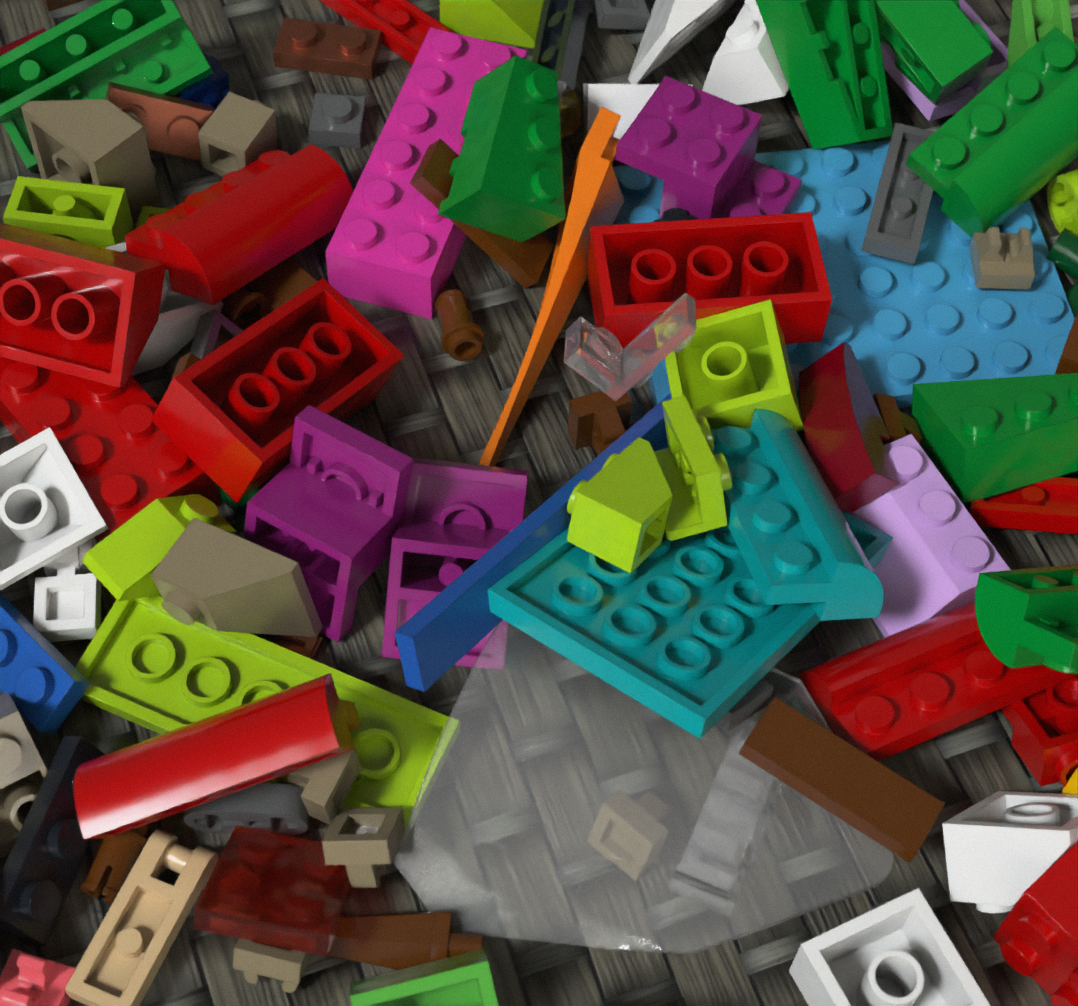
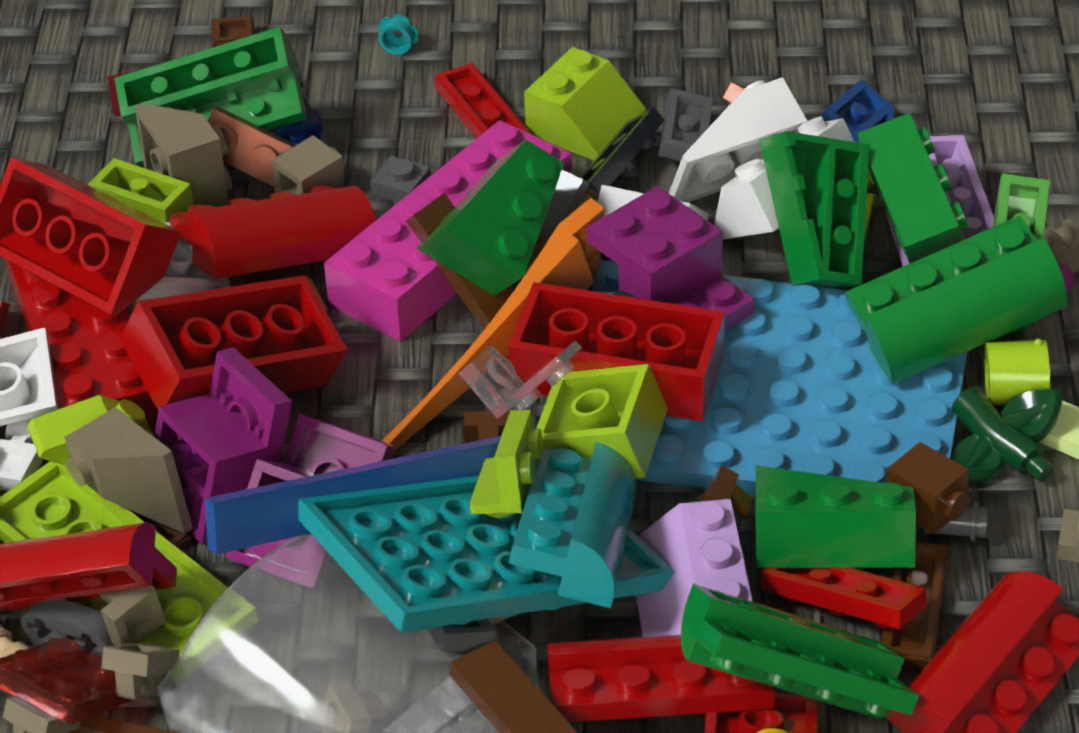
camera: 25 degrees right, 15 degrees down
copper plate [273,18,382,80] -> none
reddish brown pin [434,289,484,361] -> none
lime slope [566,437,673,574] -> none
dark red slope [799,342,900,513] -> none
dark grey plate [861,122,934,264] -> none
dark tan tile [969,227,1035,289] -> none

